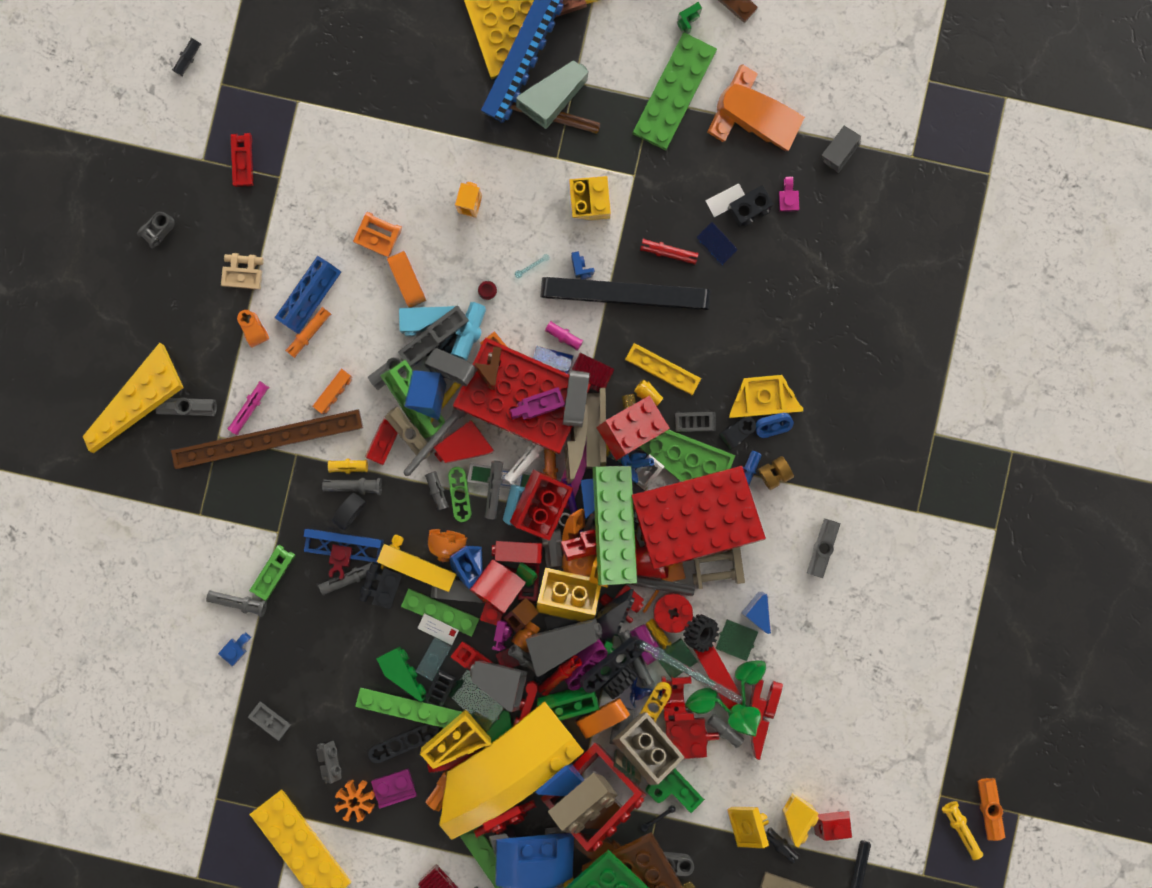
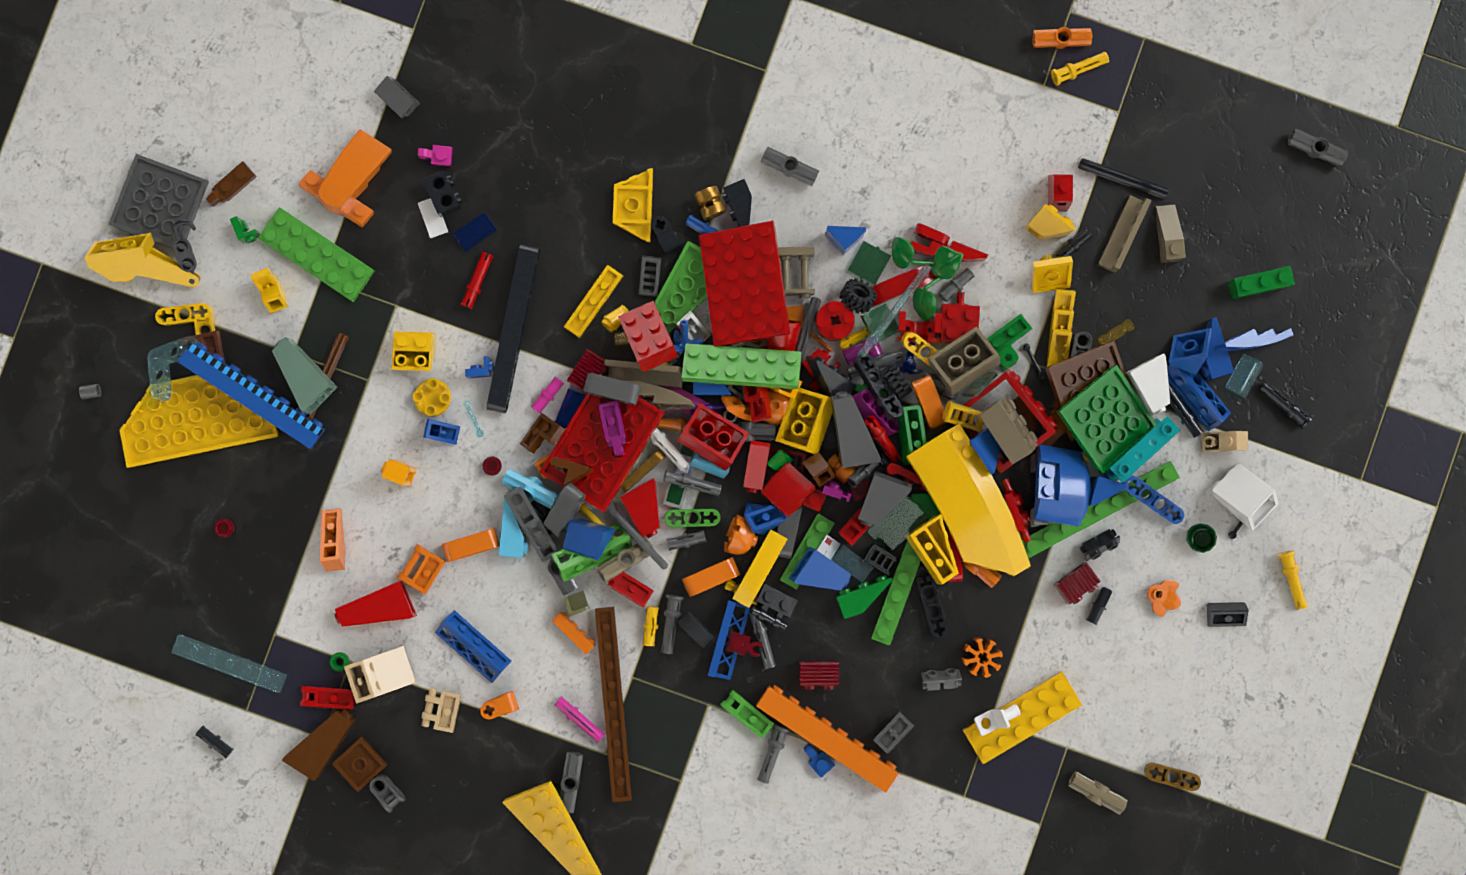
camera: 85 degrees left, 0 degrees up
orange pin [285,307,332,358] -> none
magenta plate [371,768,417,809] -> none
blue plate [755,413,794,438] -> none
none -> clear light blue tile [171,634,287,693]
none -> dark red plate [214,519,234,538]
none -> yellow brick [250,267,288,314]
none -> reddish brown slope [282,709,356,781]
none -> orange slope [320,508,346,572]
none -> green plate [330,652,350,671]
none -> reddish brown plate [332,737,388,792]
none -> red slope [334,581,417,627]
none -> slope [344,646,416,703]
none -> yellow dish [412,378,452,417]
none -> blue slope [423,419,461,445]
none -> reddish brown plate [520,413,565,454]
none -> olive panel [563,590,590,616]
none -> pearl gold beam [620,449,667,493]
none -> orange beam [682,557,740,597]
none -> black slope [721,179,752,227]
none -> orange brick [756,685,899,793]
none -> blue slope [789,547,852,590]
none -> dark red brick [799,661,839,690]
none -> yellow slope [942,401,984,432]
none -> white bracket [974,704,1021,736]
none -> yellow slope [1047,288,1076,367]

